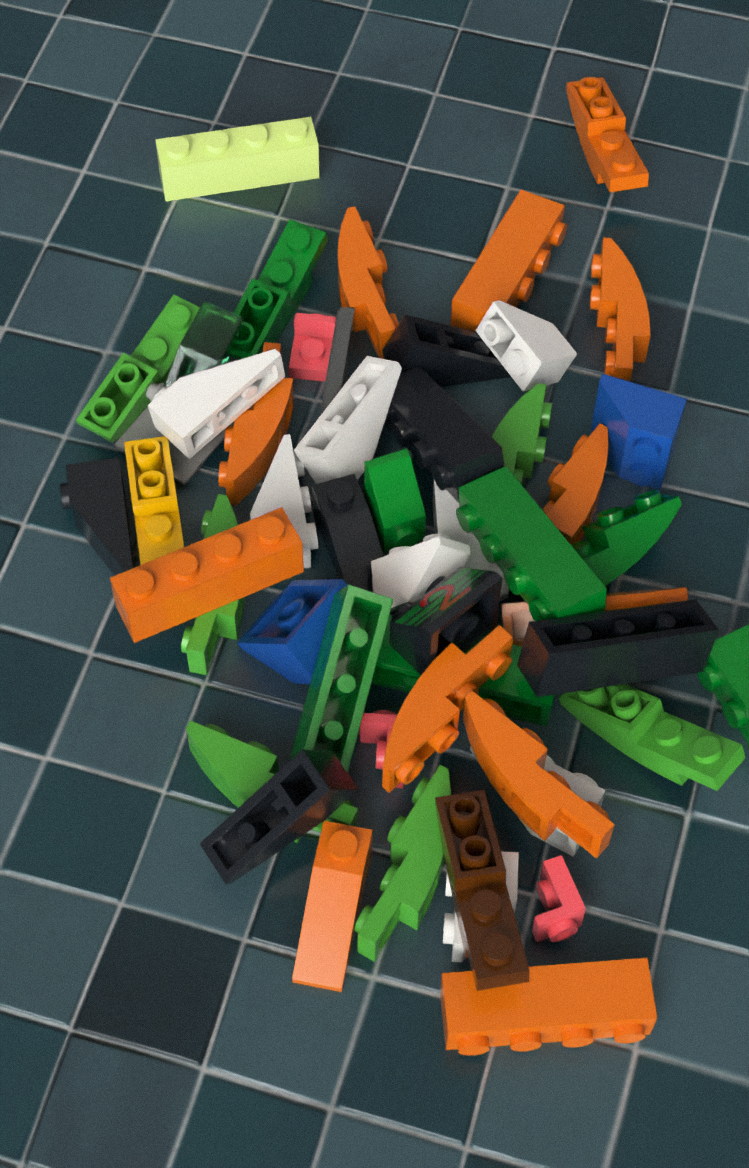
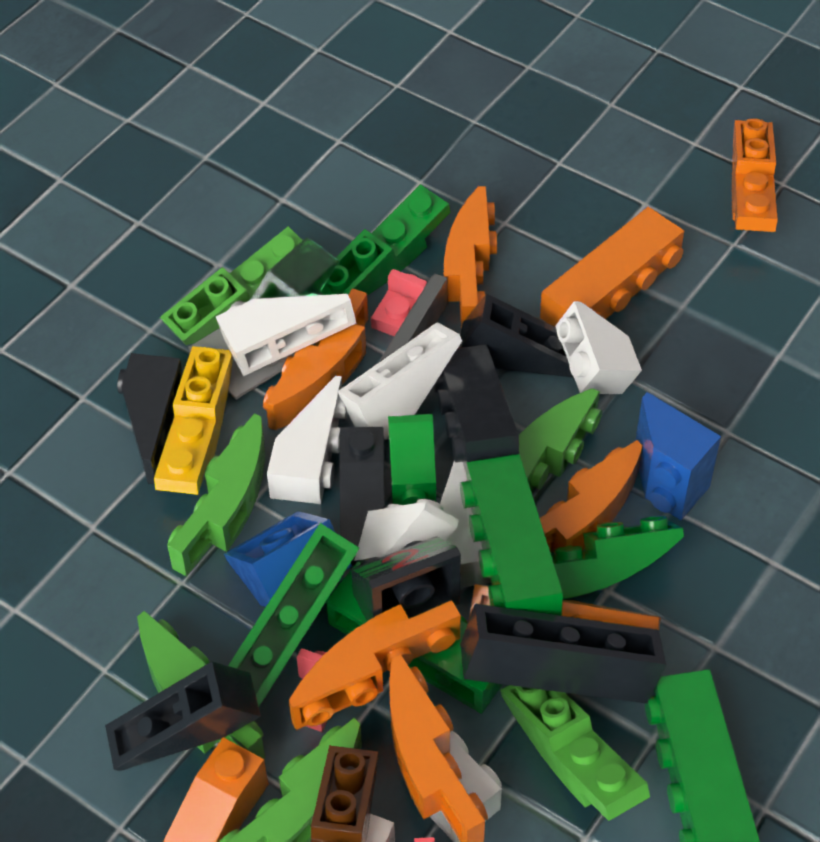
camera: 20 degrees right, 5 degrees down
orange brick [110,507,304,643] -> none
yellowish green brick [155,117,319,202] -> none
orange slope [590,237,651,382] -> none

